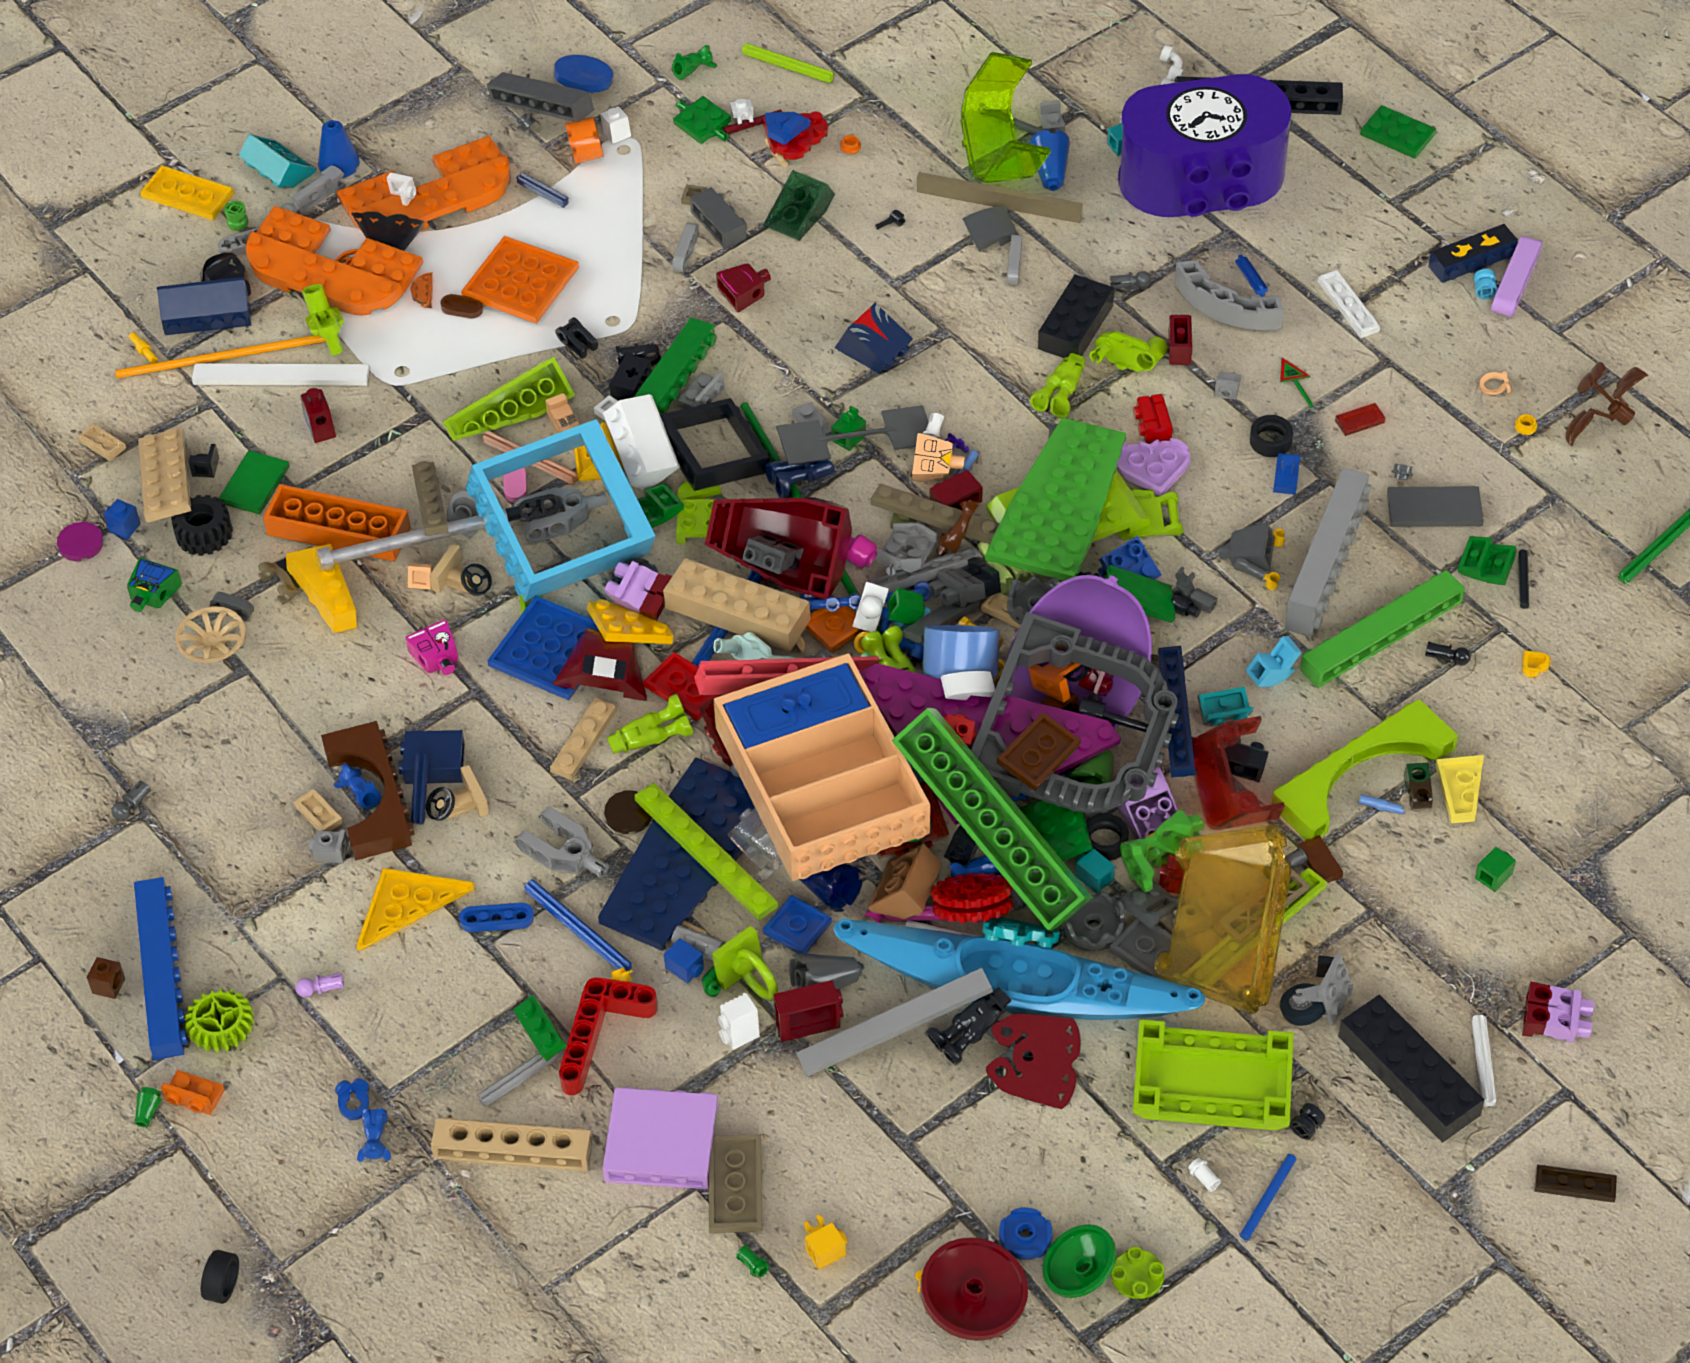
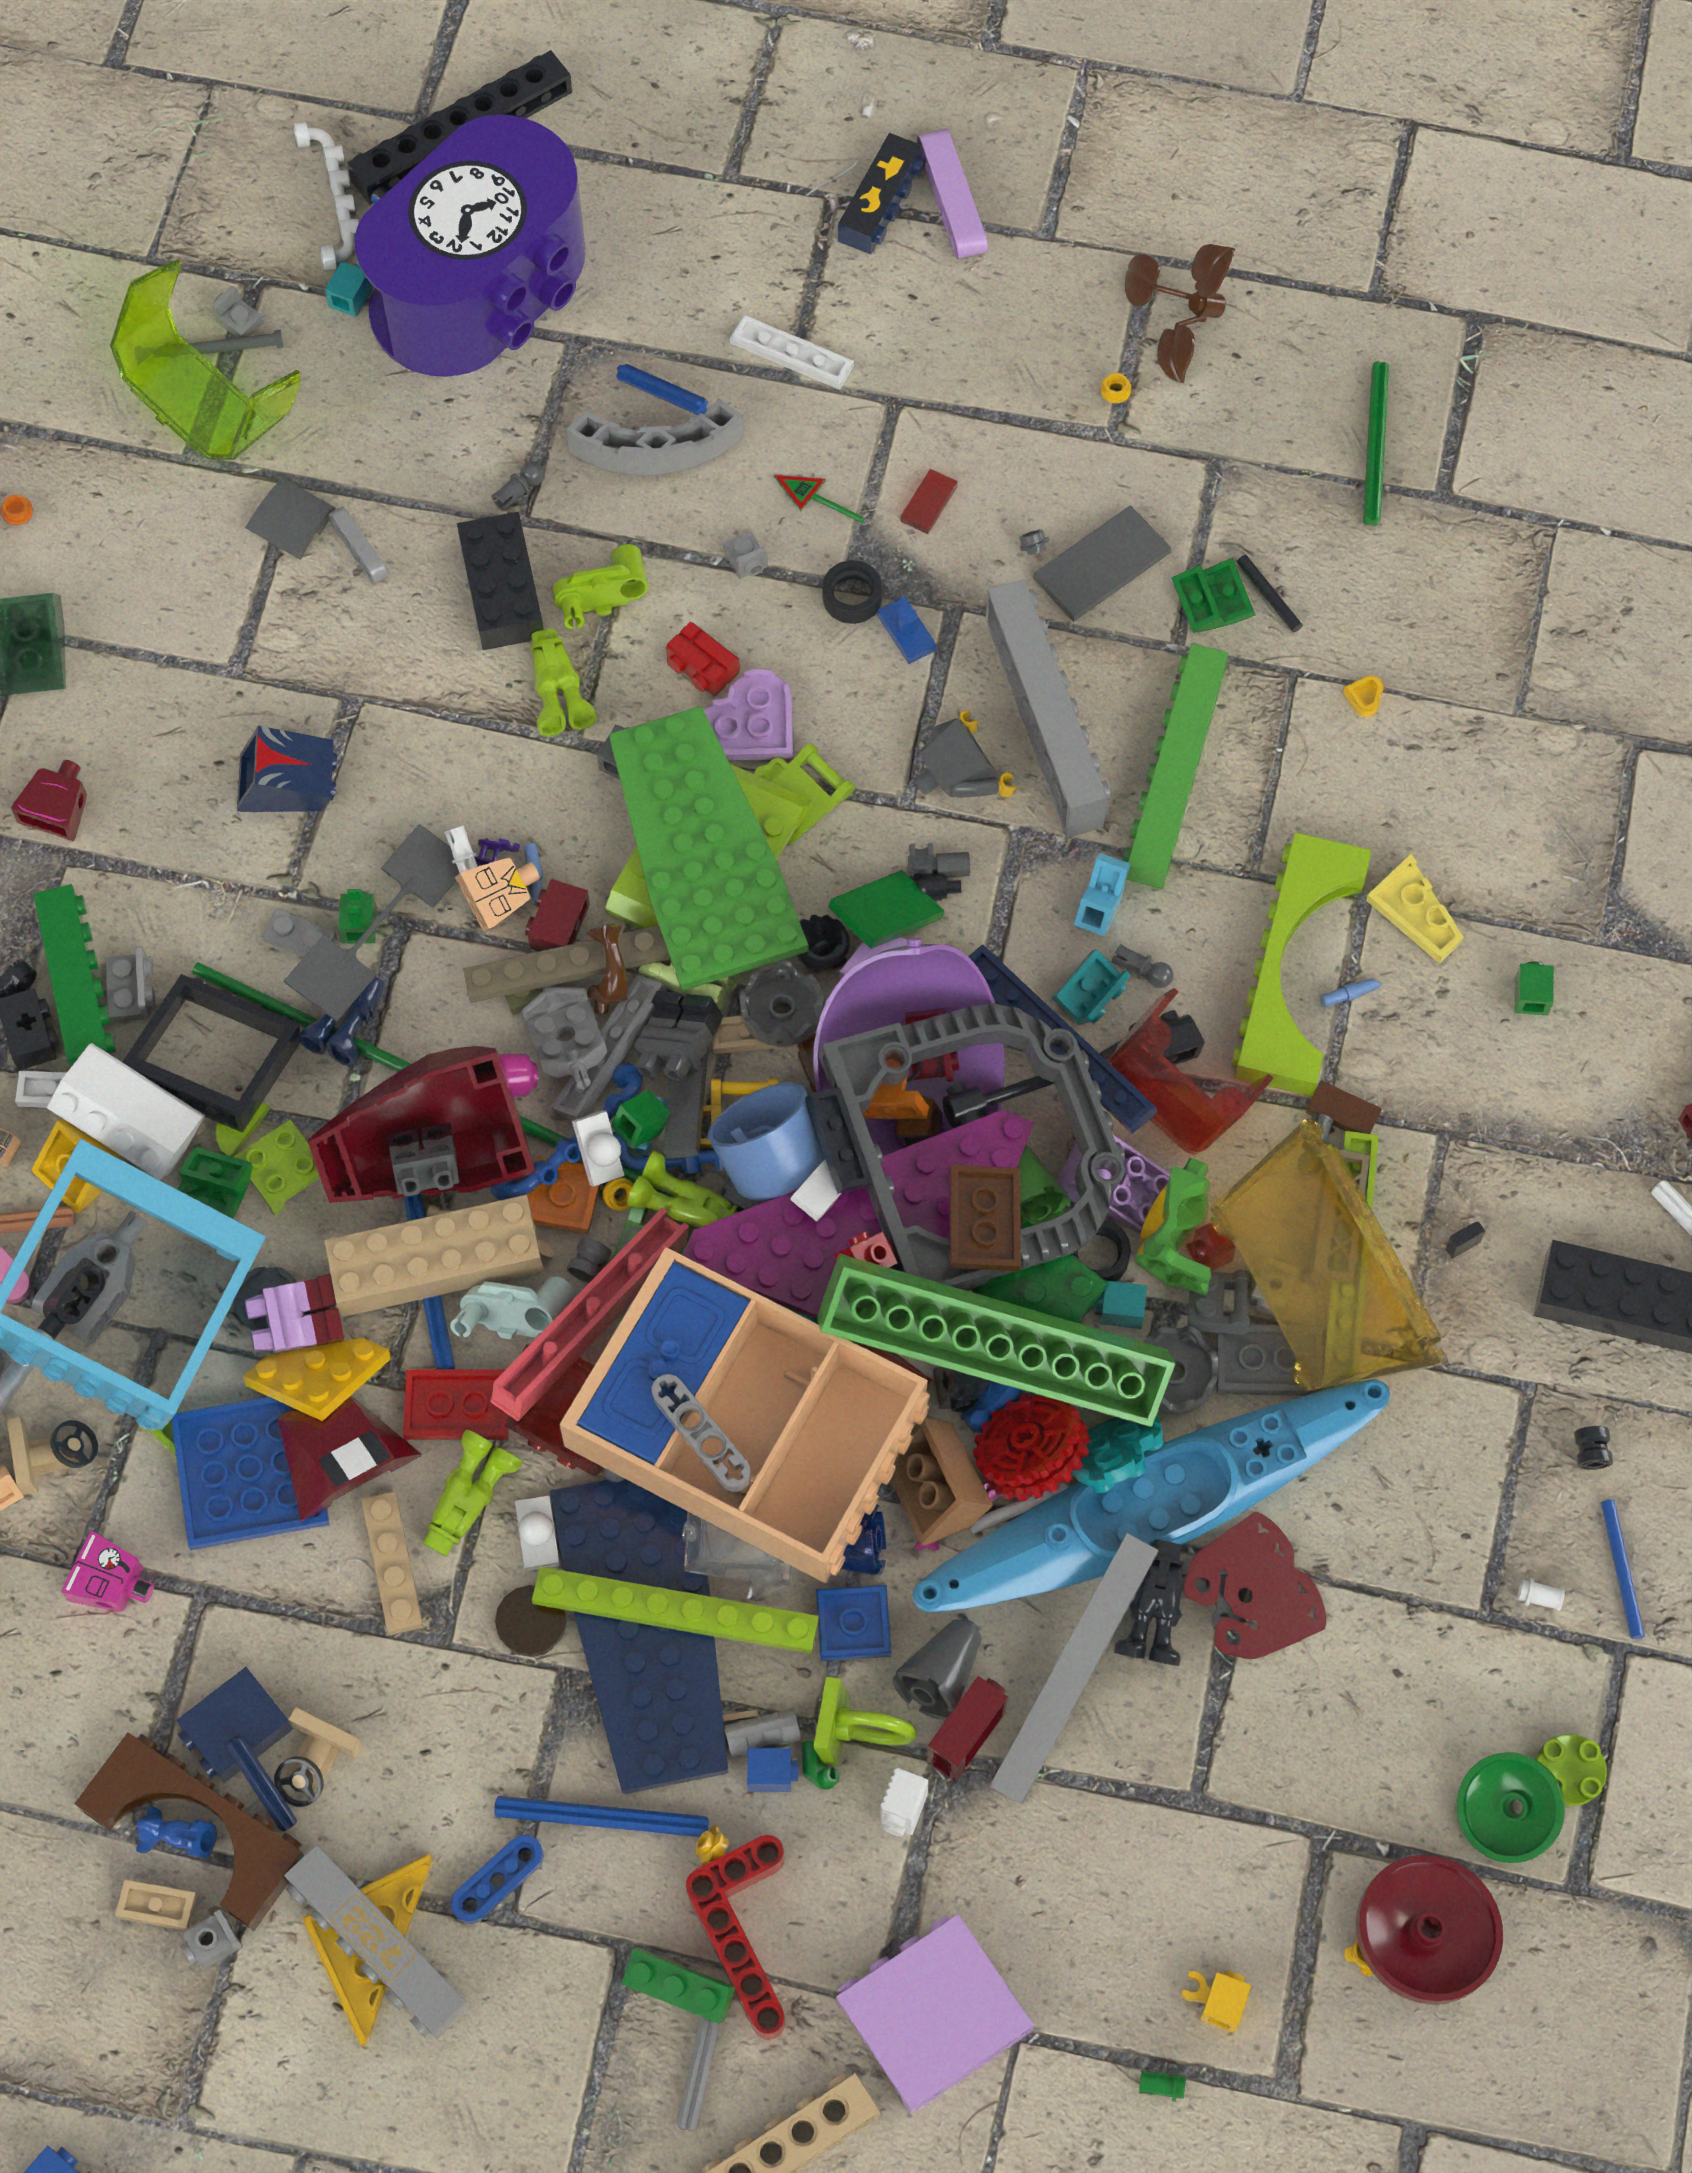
camera: 40 degrees left, 15 degrees up
lavender pin [295,972,344,997] -> none
light grey piece [515,807,609,878] -> none
dark tan plate [709,1134,762,1233] -> none
black hand [875,210,905,230] -> none
dark tan tile [917,172,1083,223] -> none
blue plate [999,1207,1052,1260] -> none
blue cone [1028,130,1070,191] -> none
blue plate [1098,536,1162,580] -> none
lime slope [1133,1019,1294,1131] -> none
dark red brick [1168,315,1192,365] -> none
light grey plate [1280,954,1353,1026] -> none
green plate [1360,105,1436,159] -> none
dark brown leg [1404,762,1433,809] -> none
black pin [1425,641,1471,666] -> none
medium azure wheel [1473,269,1498,299] -> none
light nougat piece [1480,371,1511,395] -> none
none -> light grey brick [284,1845,469,2040]
none -> white tile [515,1495,560,1571]
none -> light grey beam [652,1374,751,1492]
none -> black plate [805,1088,873,1194]
none -> dark grey pin [1111,944,1174,988]

